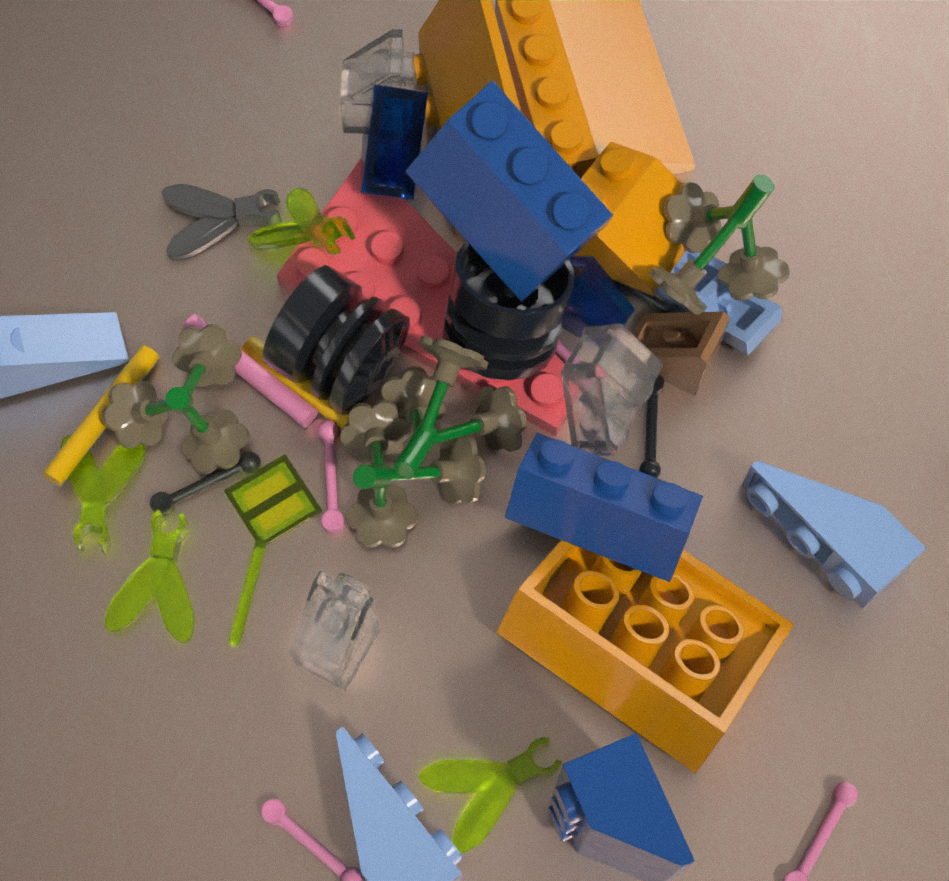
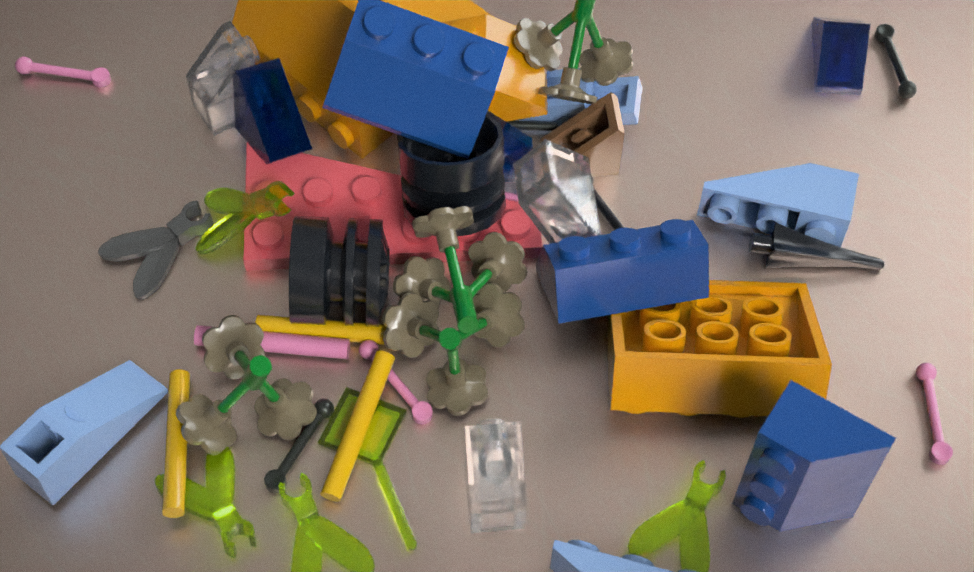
camera: 35 degrees left, 10 degrees down
none -> yellow bar [320,350,395,502]
none -> black piece [749,223,884,270]

